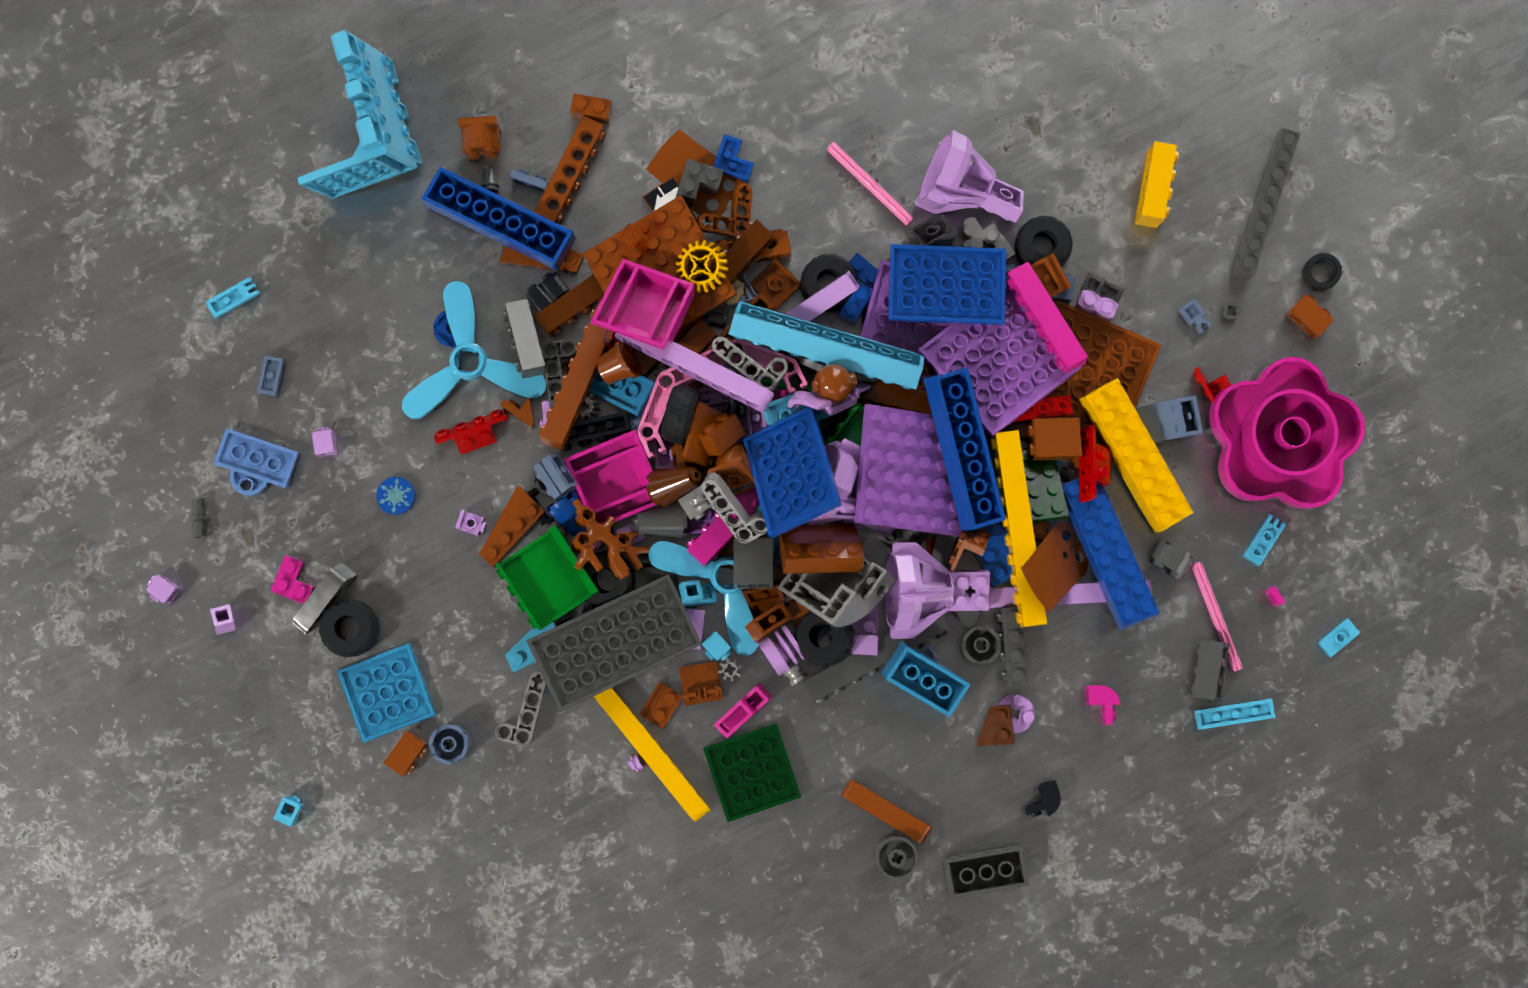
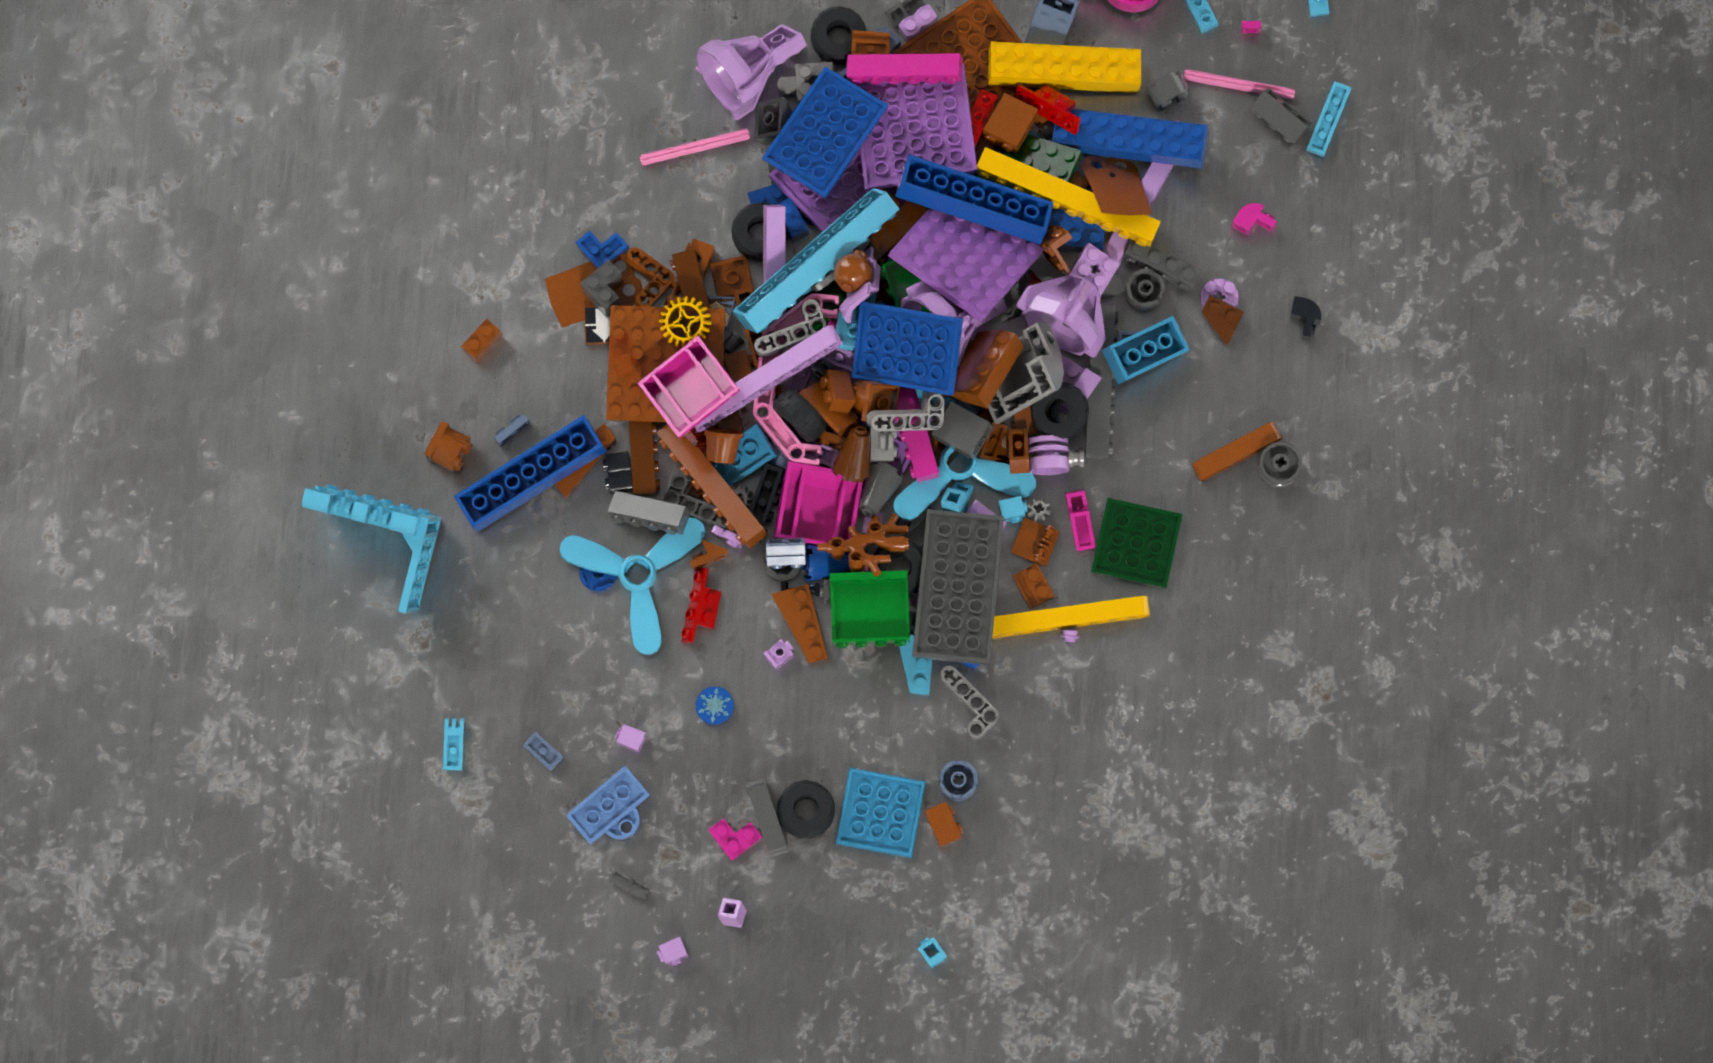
camera: 55 degrees left, 5 degrees down
dark grey cone [481,165,500,194] -> none
dark orange brick [534,115,606,225] -> none
dark grey brick [942,844,1029,899] -> none

